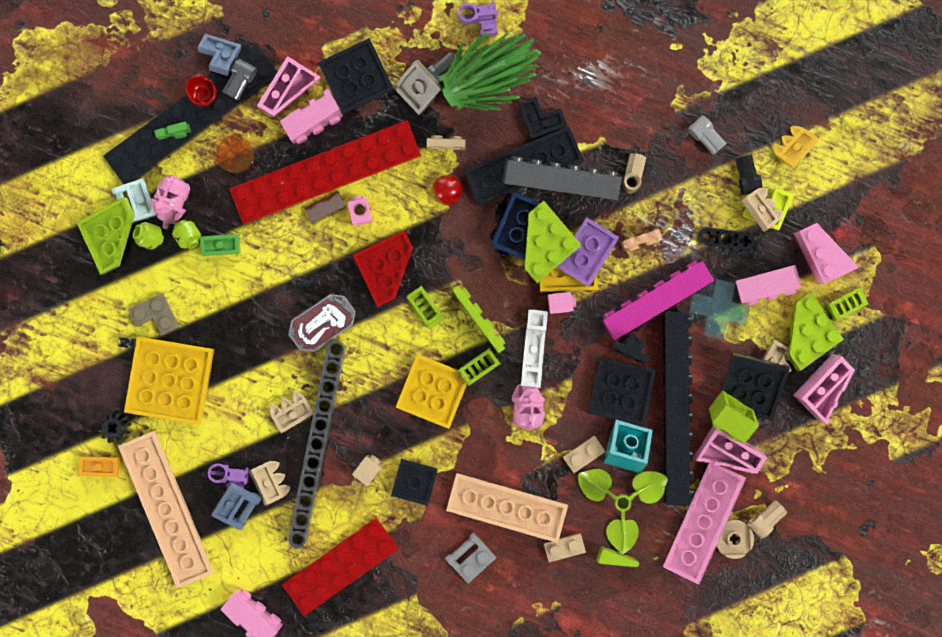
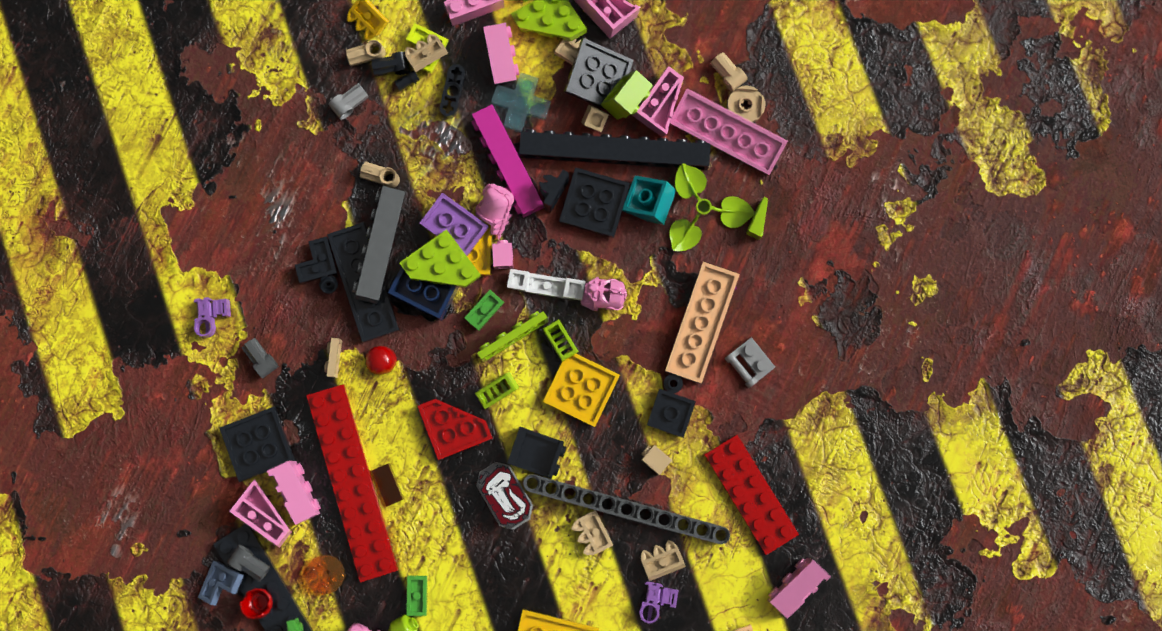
camera: 85 degrees left, 5 degrees down
sand blue plate [212,482,262,530] -> none
bright pink brick [348,196,373,226] -> none
dark tan plate [393,60,444,115] -> none
bright green plant [440,31,541,111] -> none
tan plate [544,533,586,562] -> none
tan plate [563,436,605,473] -> none
light nougat plate [621,229,662,252] -> none
none -> black plate [319,276,338,294]
none -> tan piece [346,40,386,67]
none -> black pin [394,71,419,92]
none -> bright green plate [465,290,504,331]
none -> bright pink helmet [475,184,514,240]
none -> black panel [507,427,566,479]
none -> tan brick [581,105,609,132]
none -> black plate [664,374,683,393]

